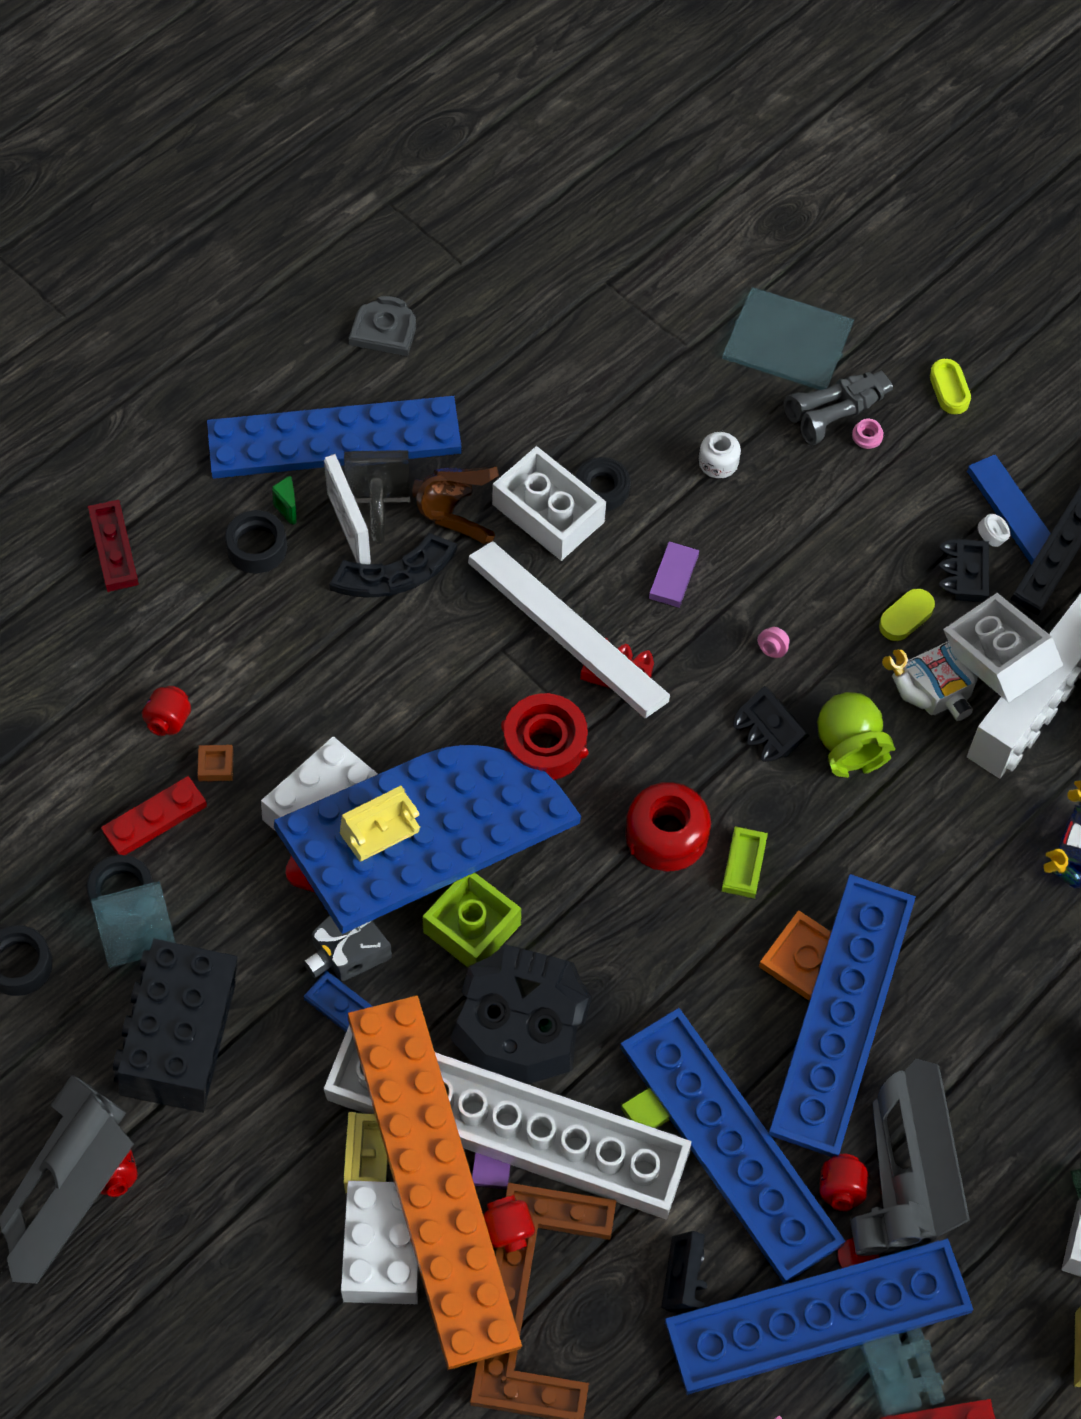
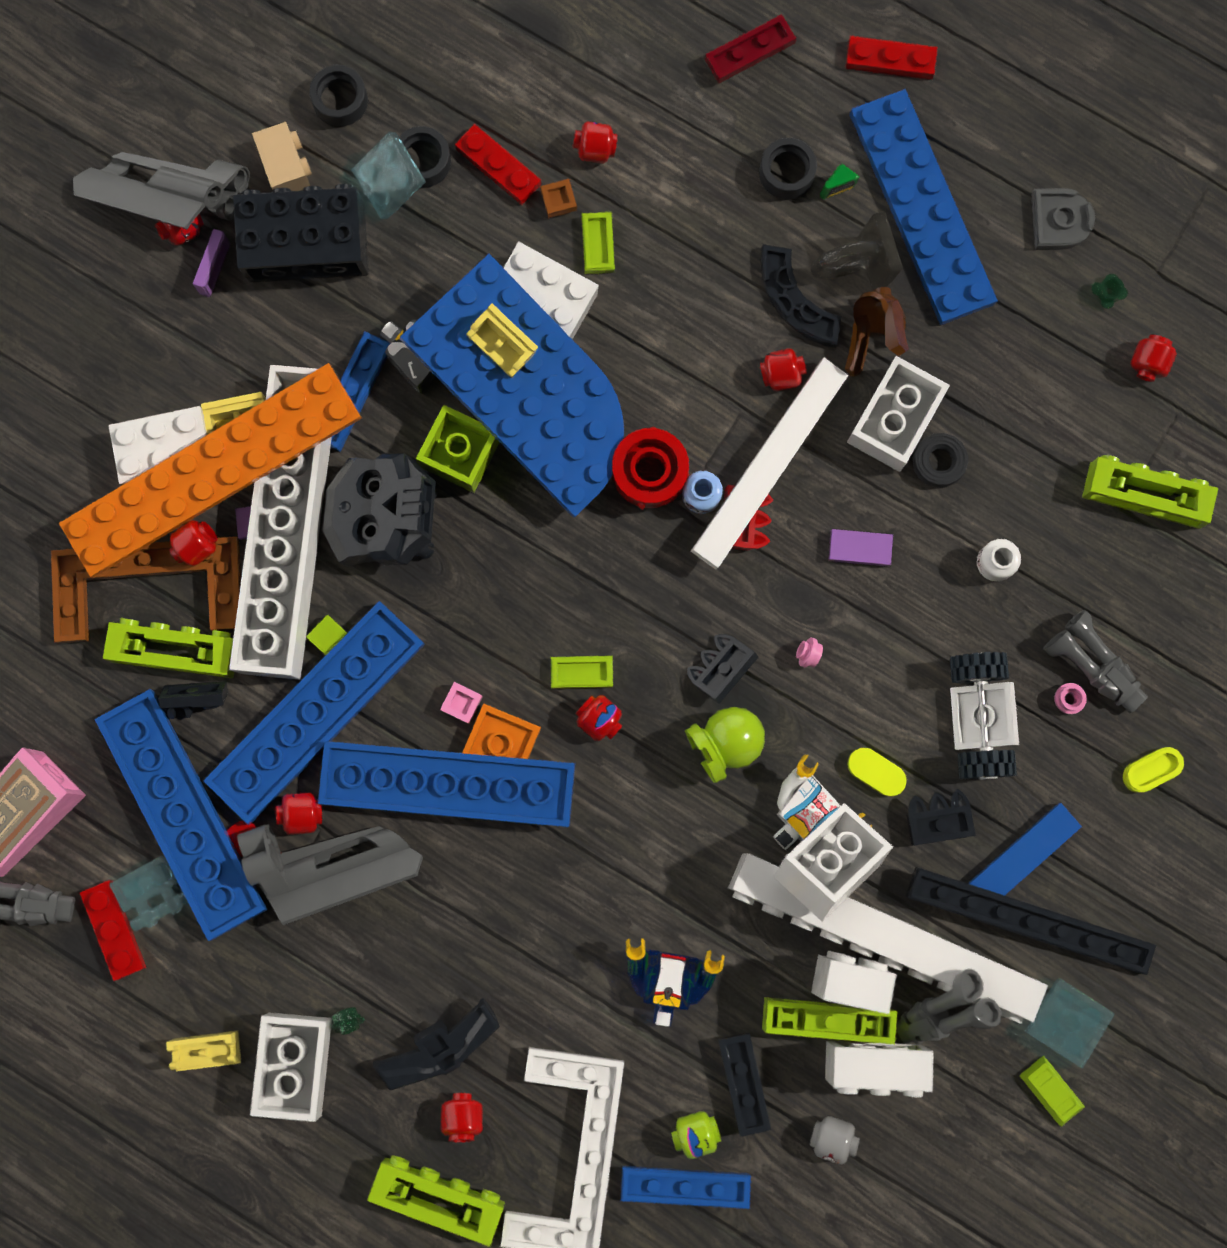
camera: 75 degrees right, 20 degrees up
white tile [324,454,371,564] -> none
red piece [625,782,711,871] -> none
clear light blue piece [722,287,854,390] -> none
white tile [978,514,1010,547] -> none
none -> lime brick [103,618,234,678]
none -> medium lavender tile [193,229,230,297]
none -> tan brick [252,122,312,191]
none -> bright pink plate [440,682,483,724]
none -> red head [575,695,622,741]
none -> lime tile [582,212,615,274]
none -> light blue head [682,471,723,514]
none -> red head [760,348,807,391]
none -> red plate [845,36,938,80]
none -> plate [950,652,1019,780]
none -> lime brick [1082,455,1218,529]
none -> clear green plate [1091,274,1128,309]
none -> red head [1130,334,1177,382]

